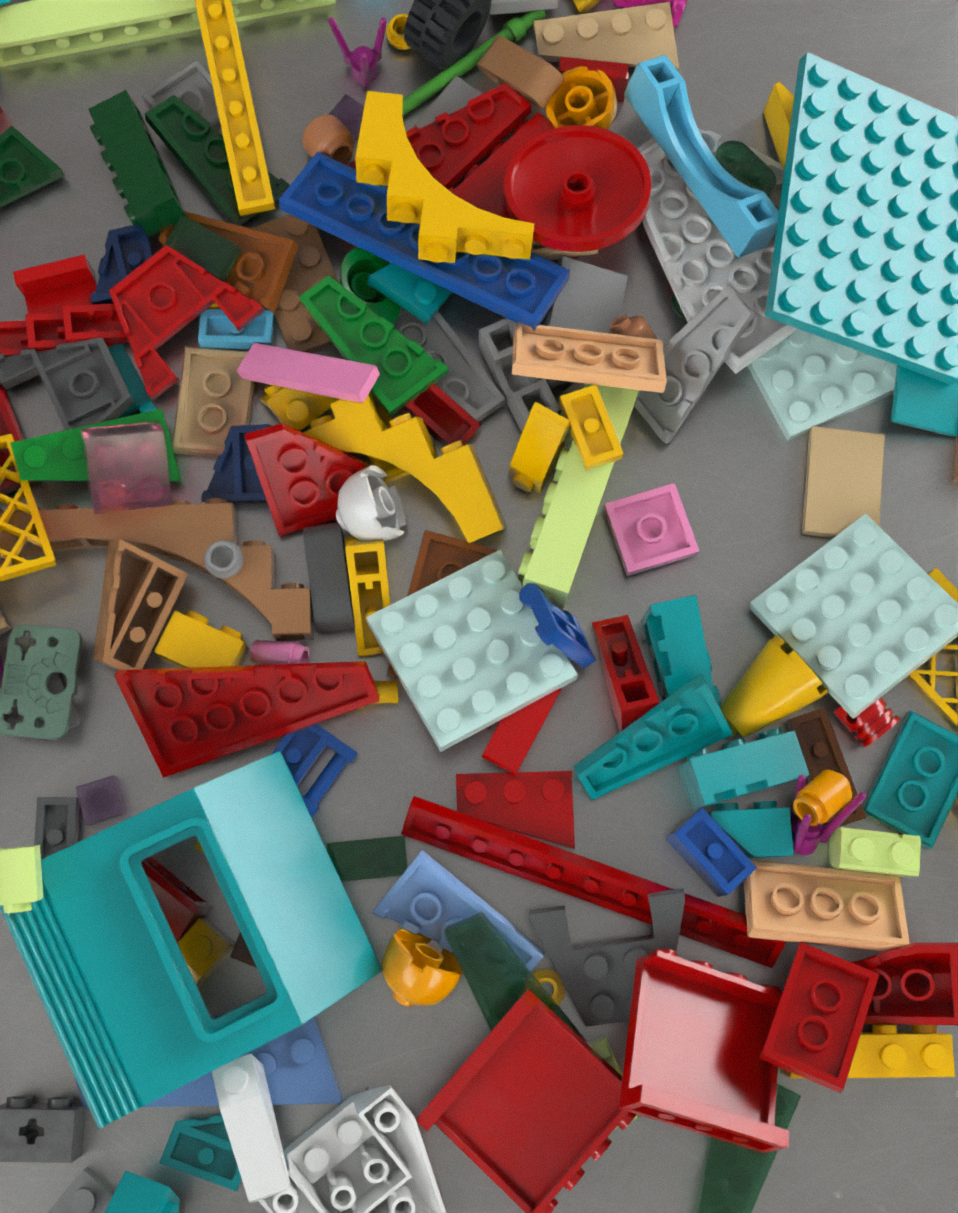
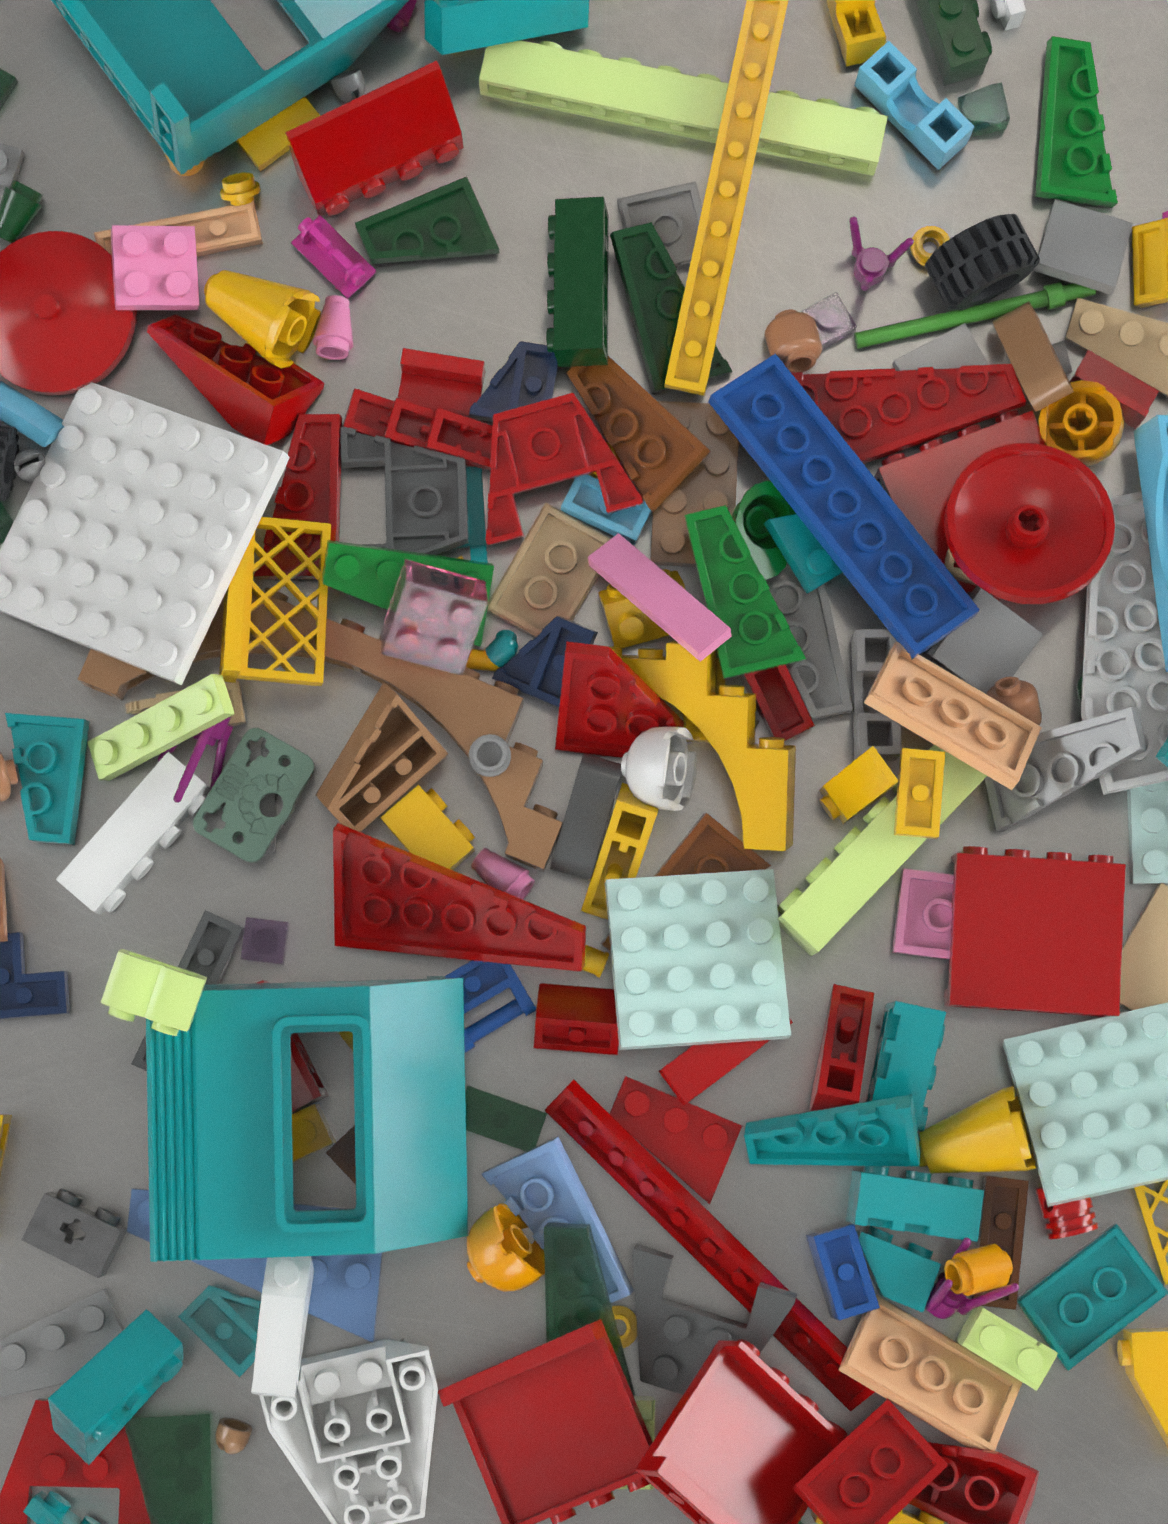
camera: 25 degrees right, 5 degrees up
clear green tile [163,215,242,281] -> none
yellow arch [355,91,534,263] -> none
blue plate [519,583,596,669] -> none
none -> teal arm [461,630,519,672]
none -> red panel [534,983,619,1055]
none -> red panel [944,846,1126,1017]

